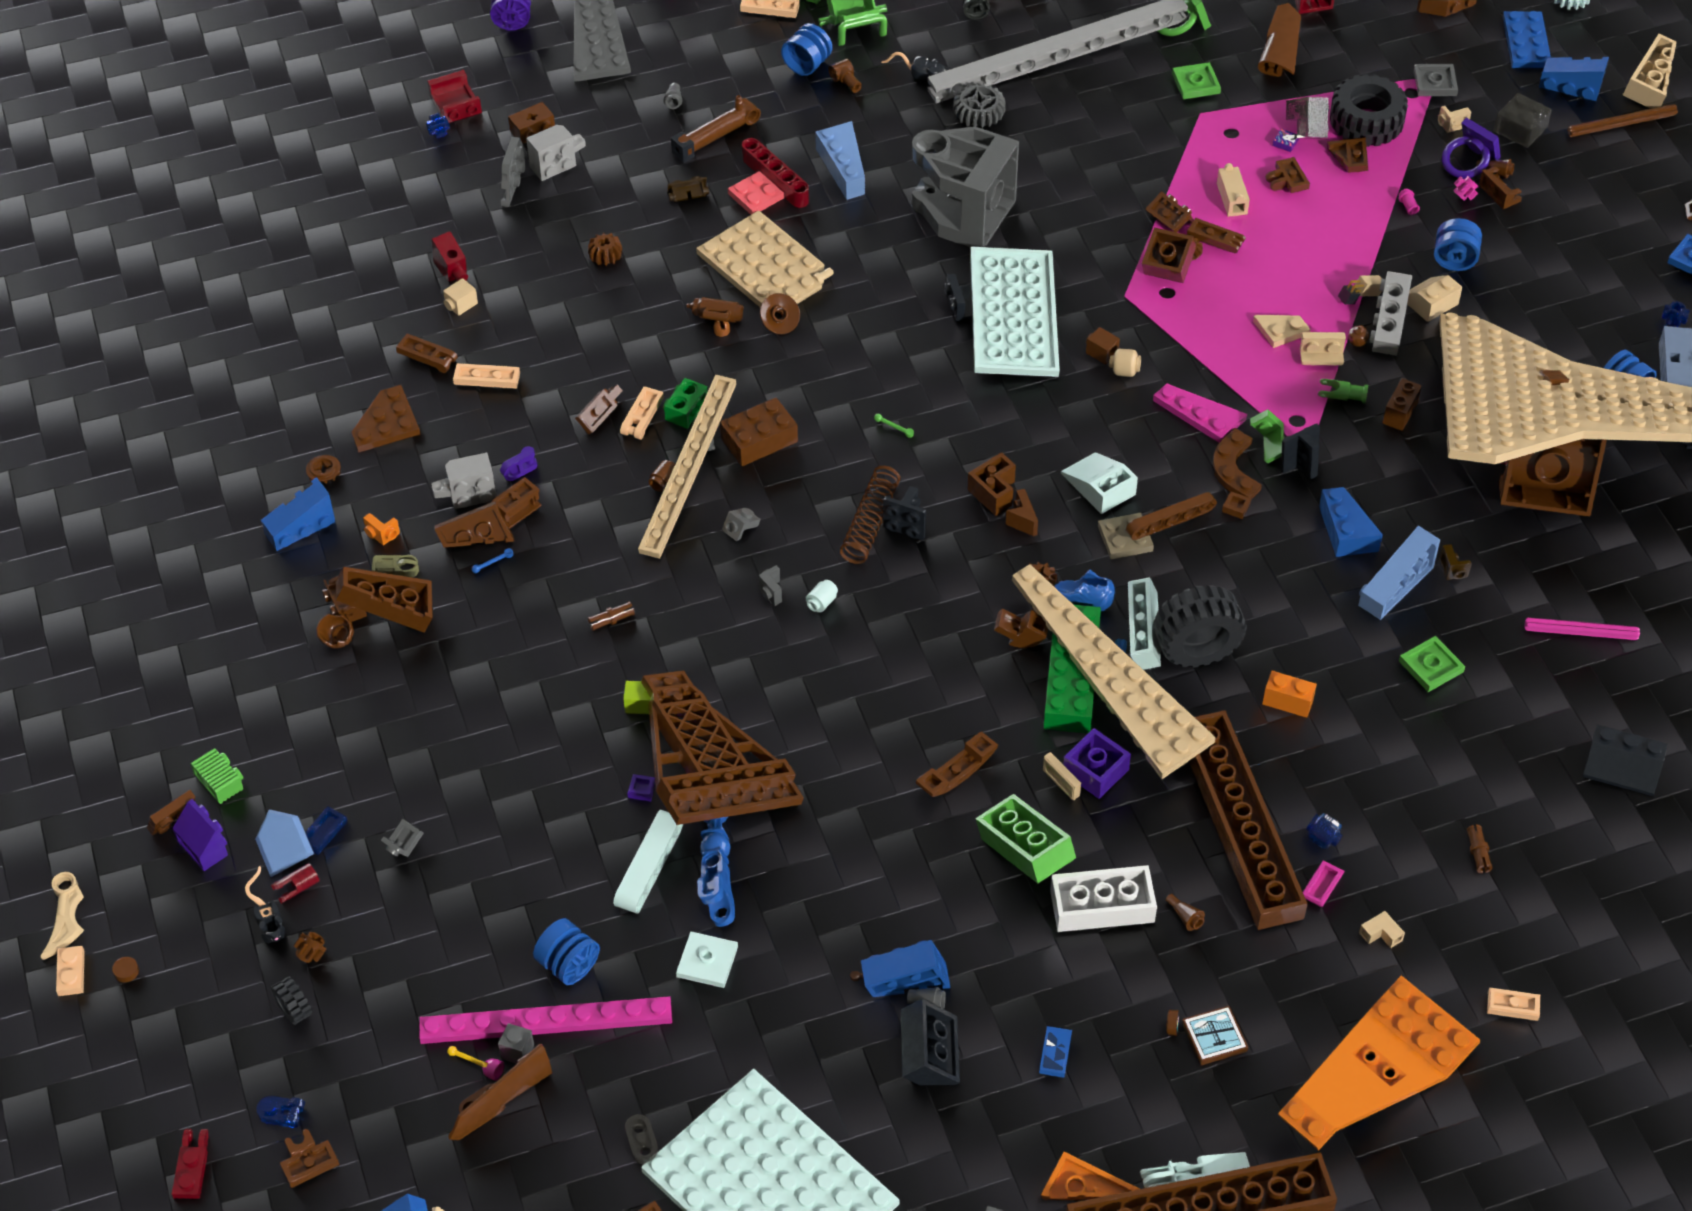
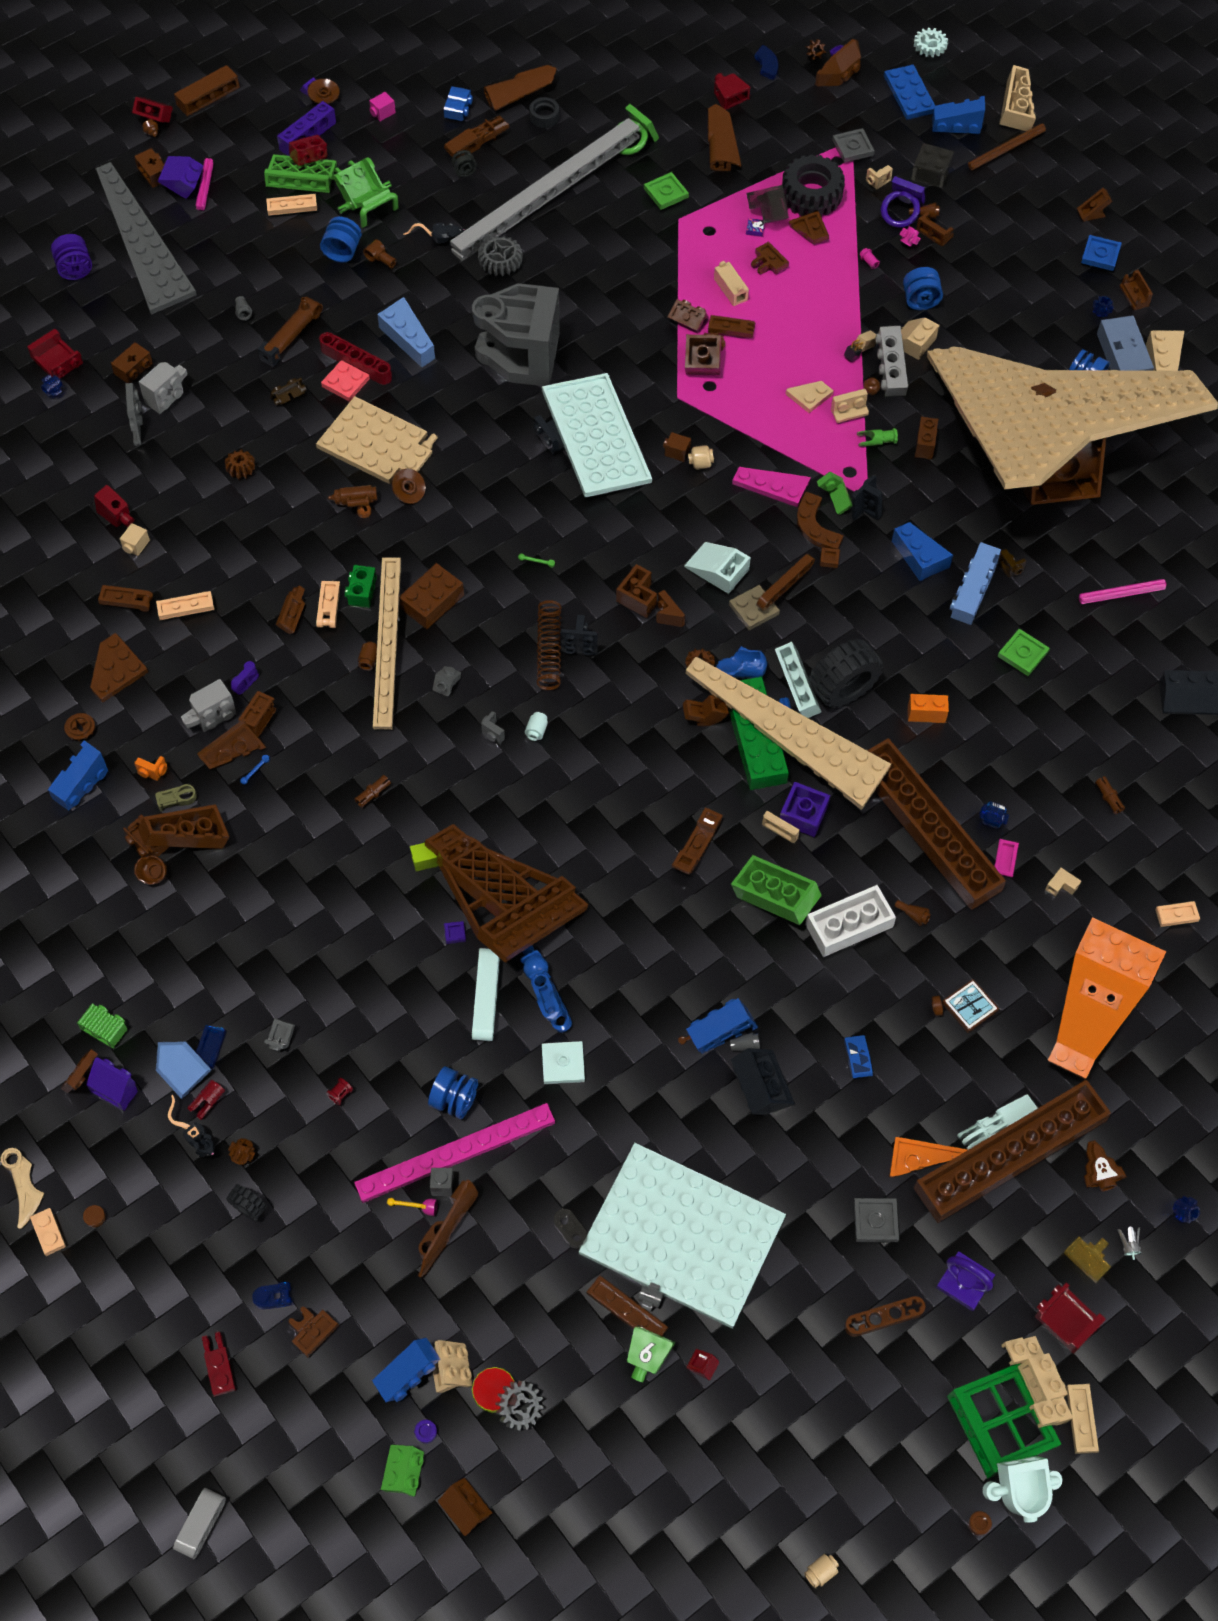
camera: 20 degrees left, 10 degrees up
none -> dark red bush [326,1078,353,1105]

